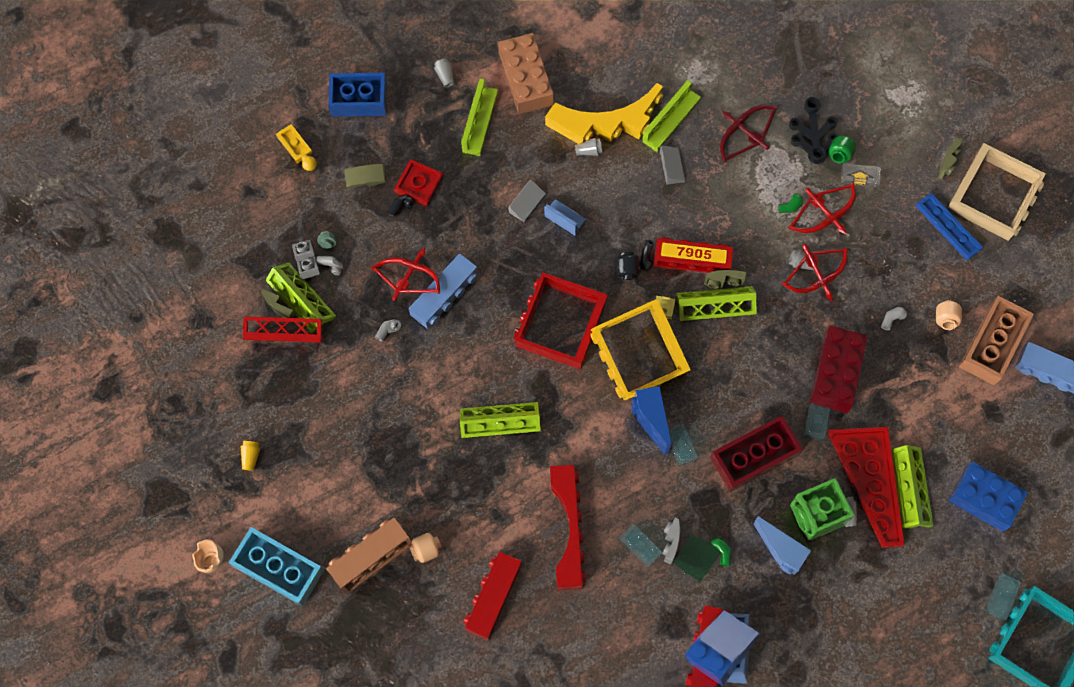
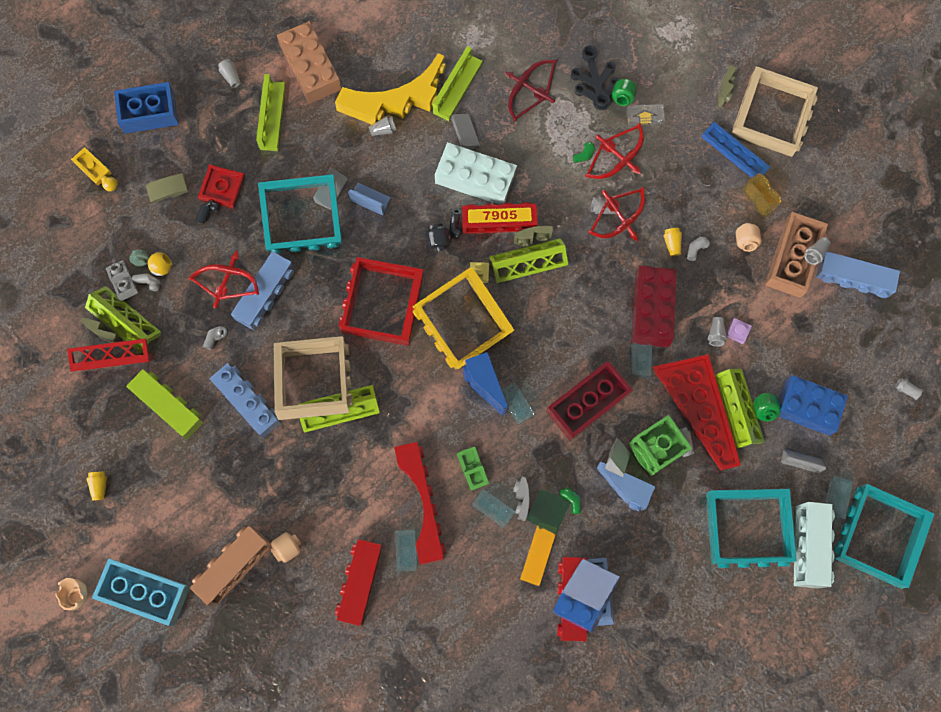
camera: 15 degrees left, 5 degrees up
none -> lime brick [126,369,203,440]
none -> yellow piece [148,252,172,276]
none -> medium blue brick [209,363,281,438]
none -> teal window [258,174,343,254]
none -> tan window [274,336,352,420]
none -> clear light blue plate [395,530,417,572]
none -> light aqua brick [435,142,517,205]
none -> bright green slope [456,446,489,491]
none -> light orange tile [520,522,557,586]
none -> light grey slope [605,438,630,477]
none -> yellow cone [663,228,682,256]
none -> teal window [706,489,797,568]
none -> light grey cone [708,317,727,347]
none -> lavender plate [726,318,751,344]
none -> clear yellow brick [743,173,782,217]
none -> green head [753,393,781,422]
none -> light grey slope [781,449,826,473]
none -> light aqua brick [794,502,835,588]
none -> light grey cone [804,237,830,265]

